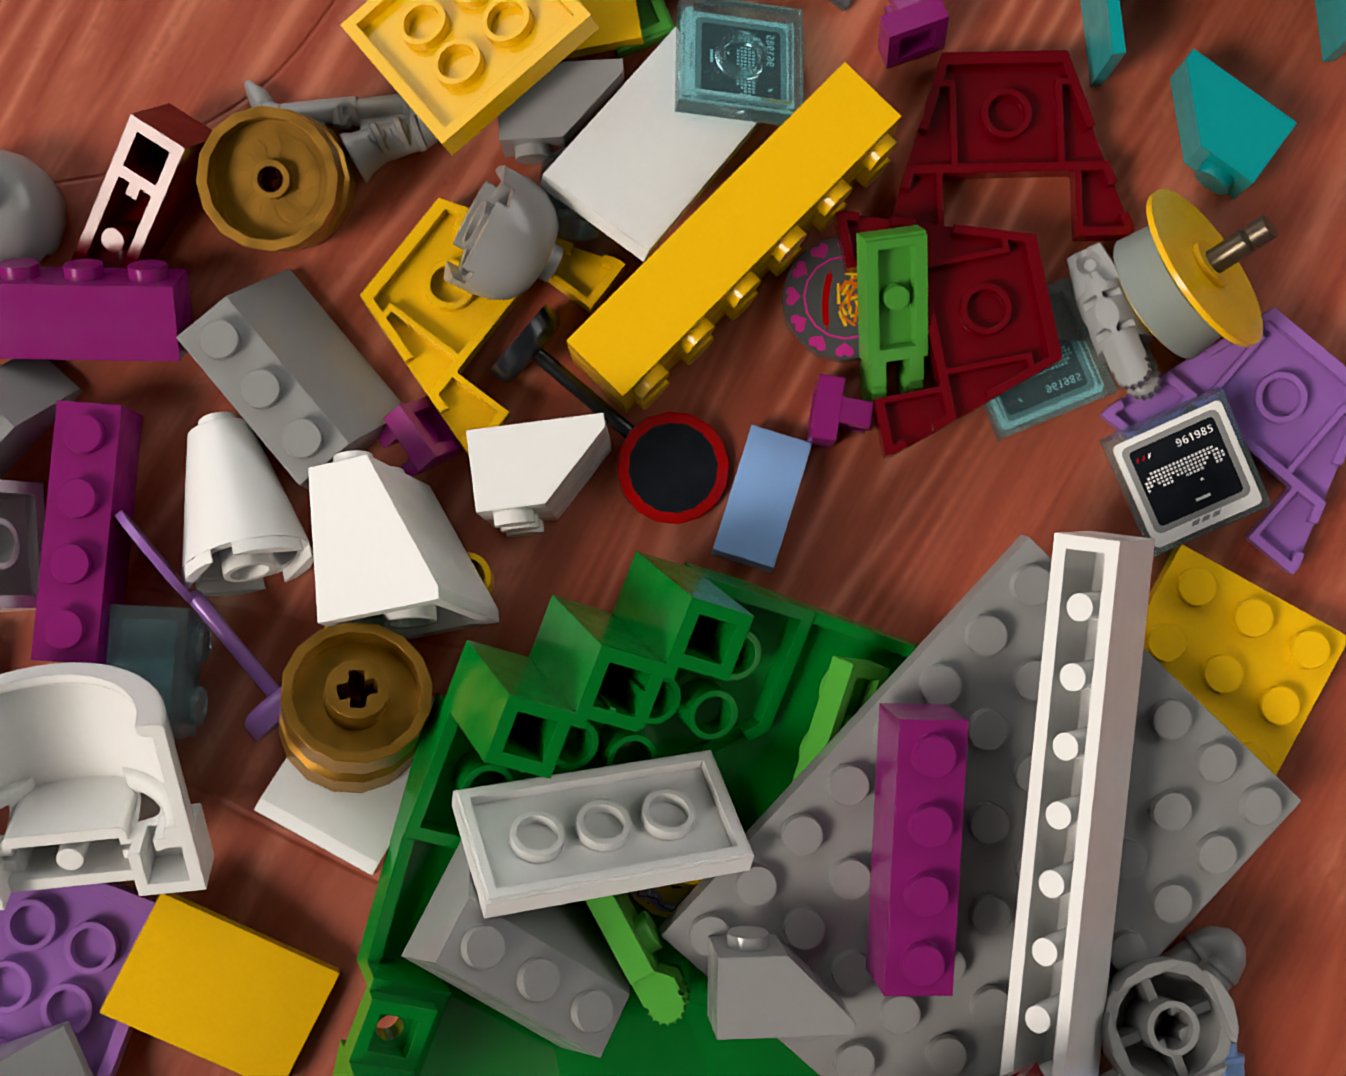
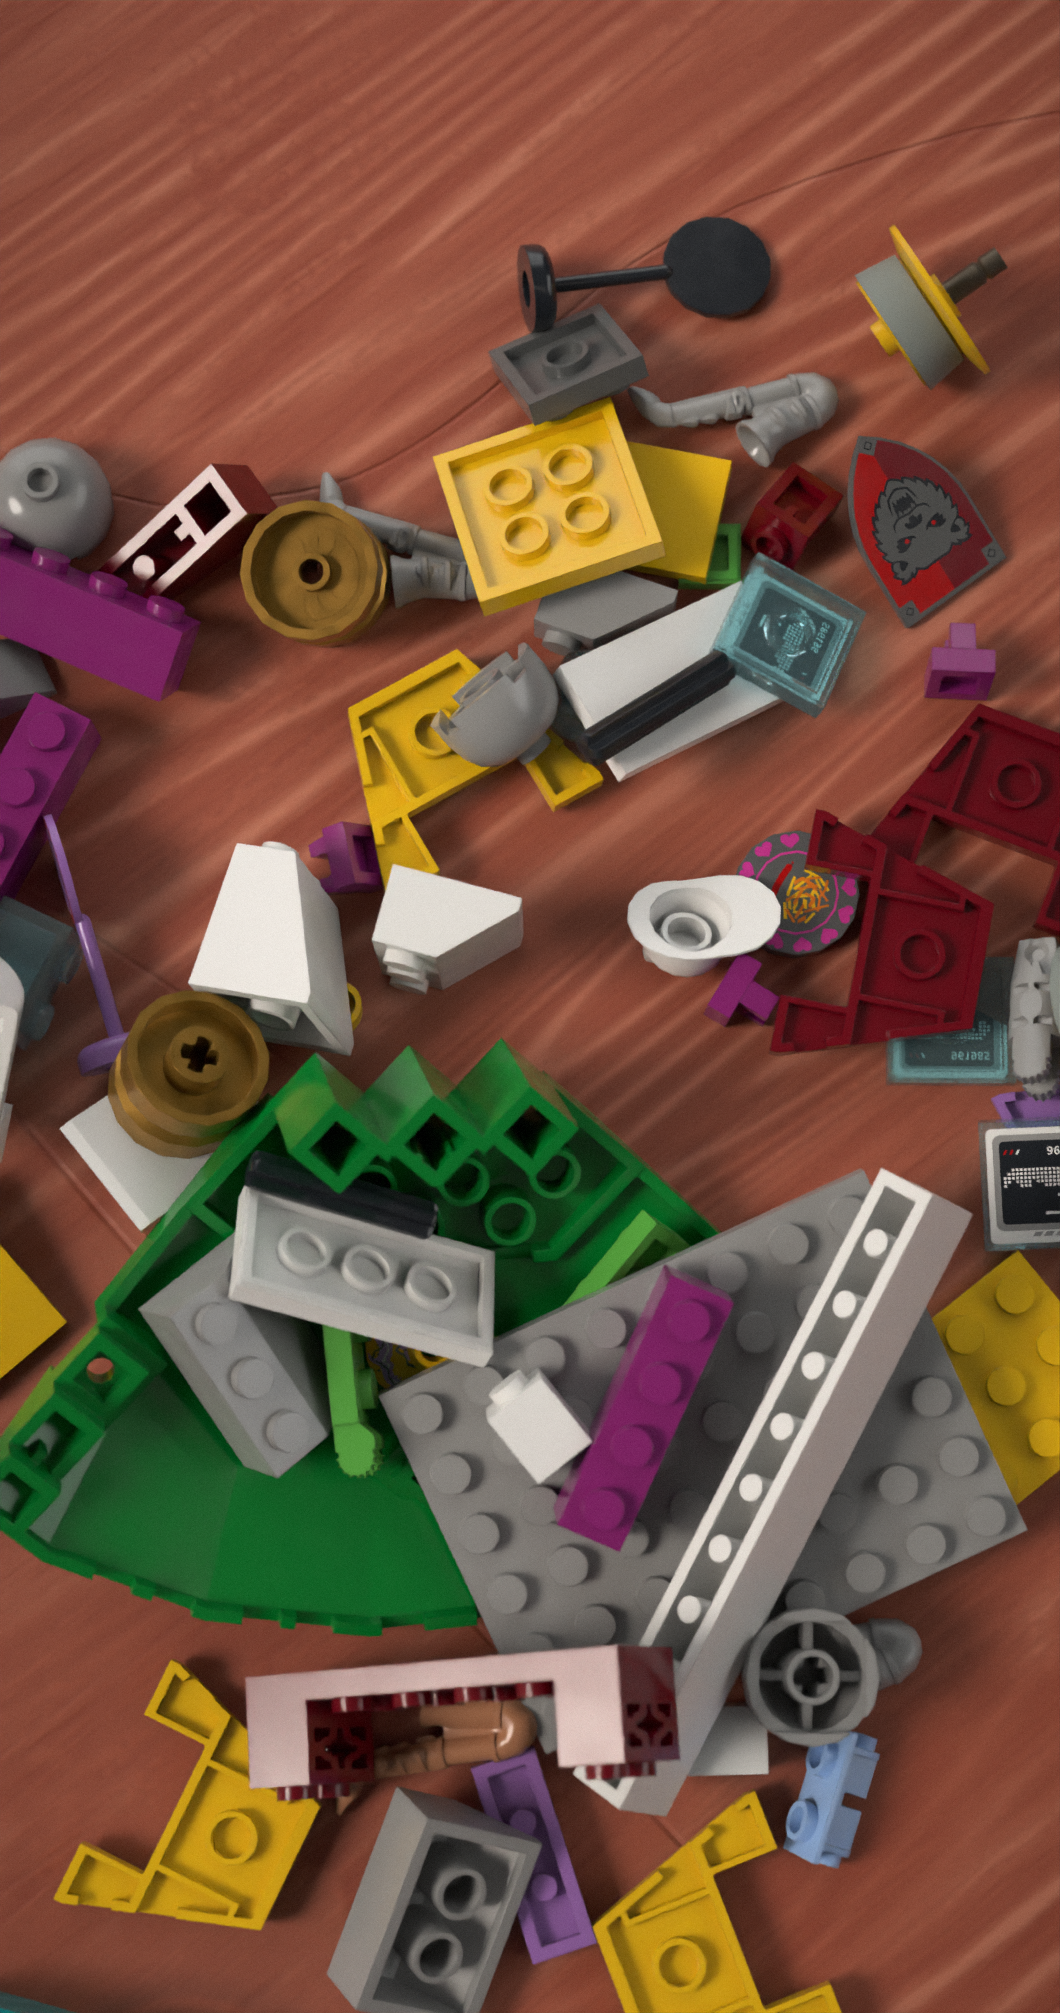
camera: 25 degrees right, 5 degrees down
light grey slope [176,269,402,490] -> none
white cone [182,411,314,596] -> none
black piece [489,304,729,524] -> none
yellow brick [566,62,901,414] -> none
light grey slope [707,926,855,1040] -> none
light blue slope [711,425,812,573] -> none
bright green hinge [856,225,928,402] -> none
none -> black axle [245,1151,438,1240]
none -> white brick [486,1367,592,1484]
none -> black axle [576,651,736,766]
none -> white piece [627,875,781,978]

